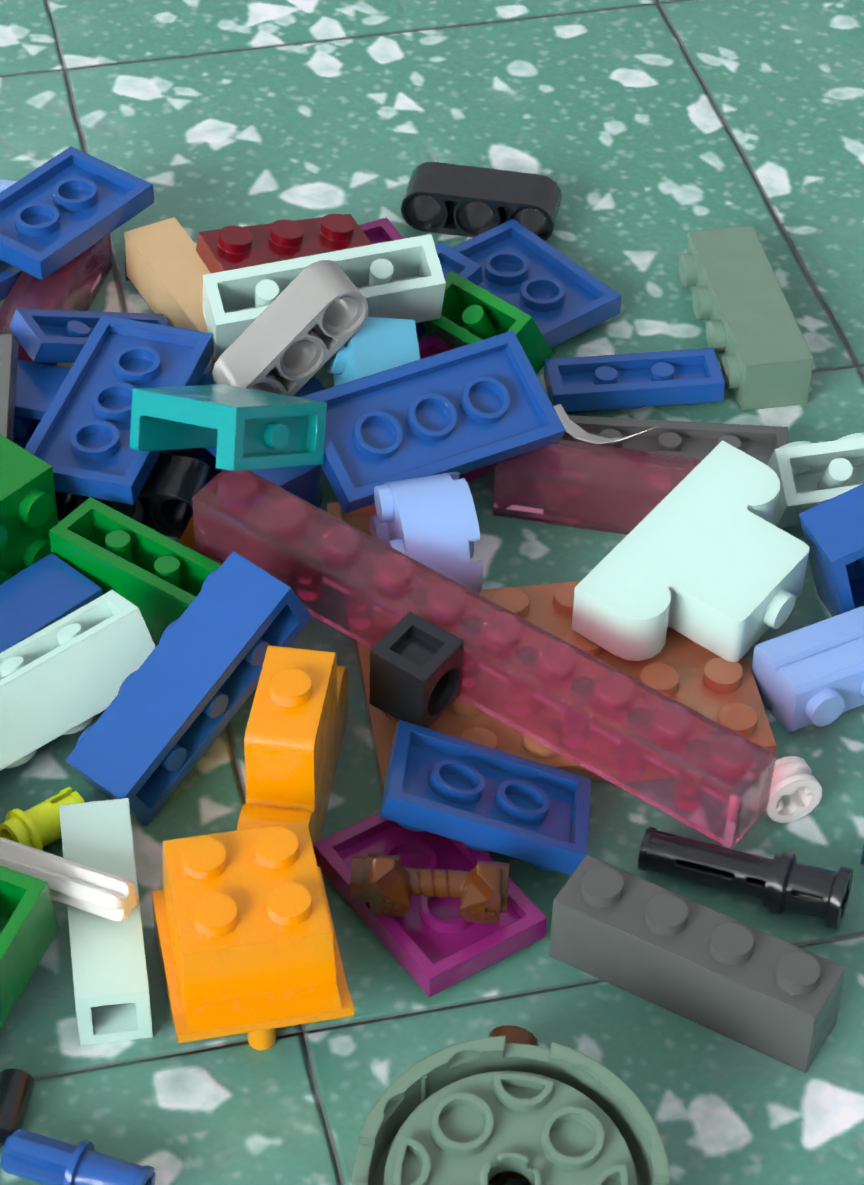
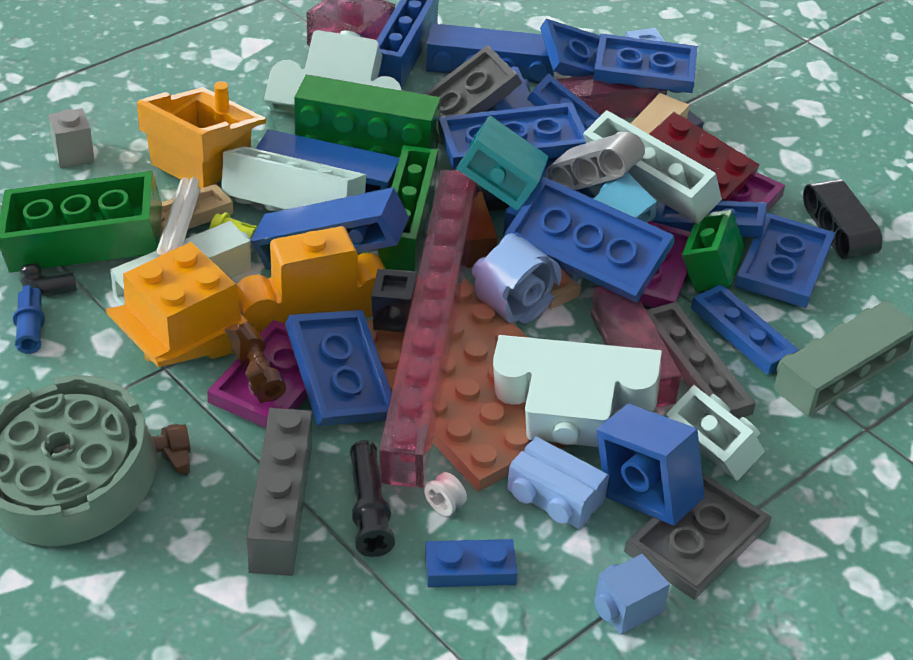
camera: 60 degrees right, 0 degrees up
white sticker [553,404,658,444] -> none

